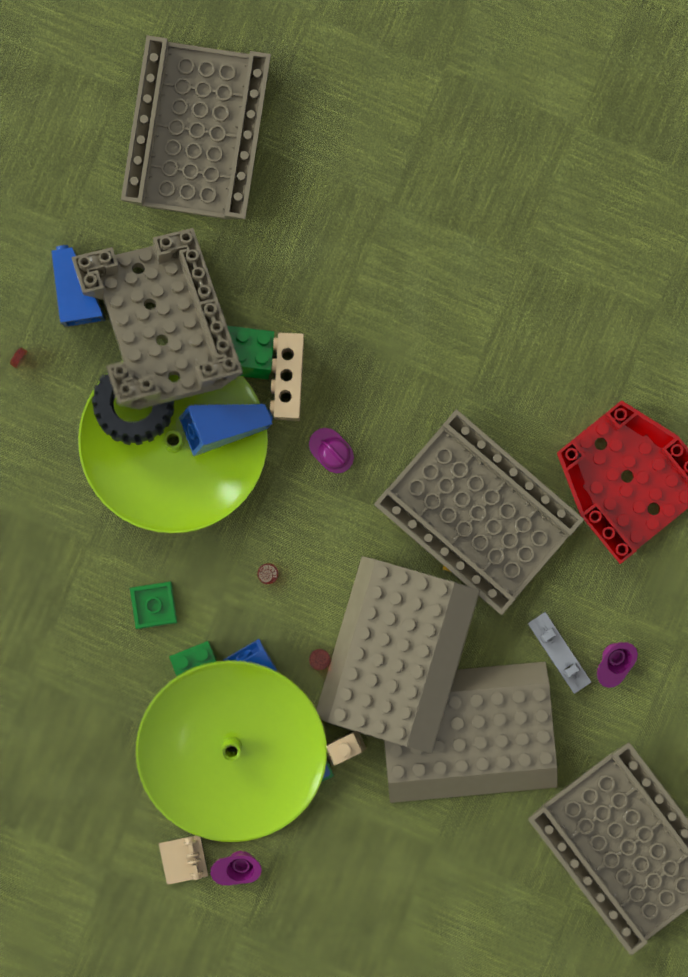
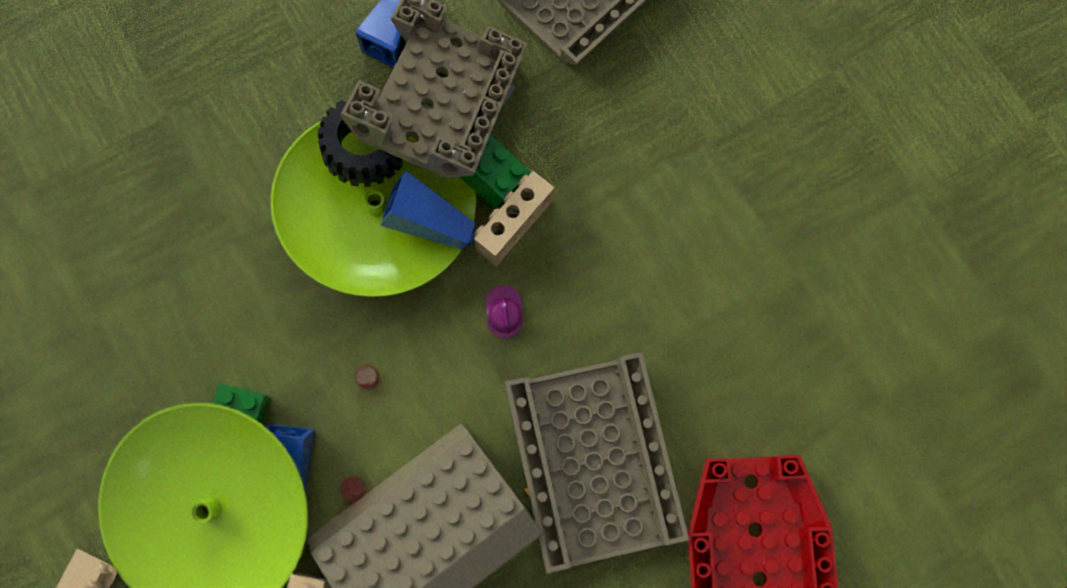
camera: 30 degrees right, 10 degrees down
clear red tile [10,347,28,369] -> none
green tile [130,581,178,629] -> none

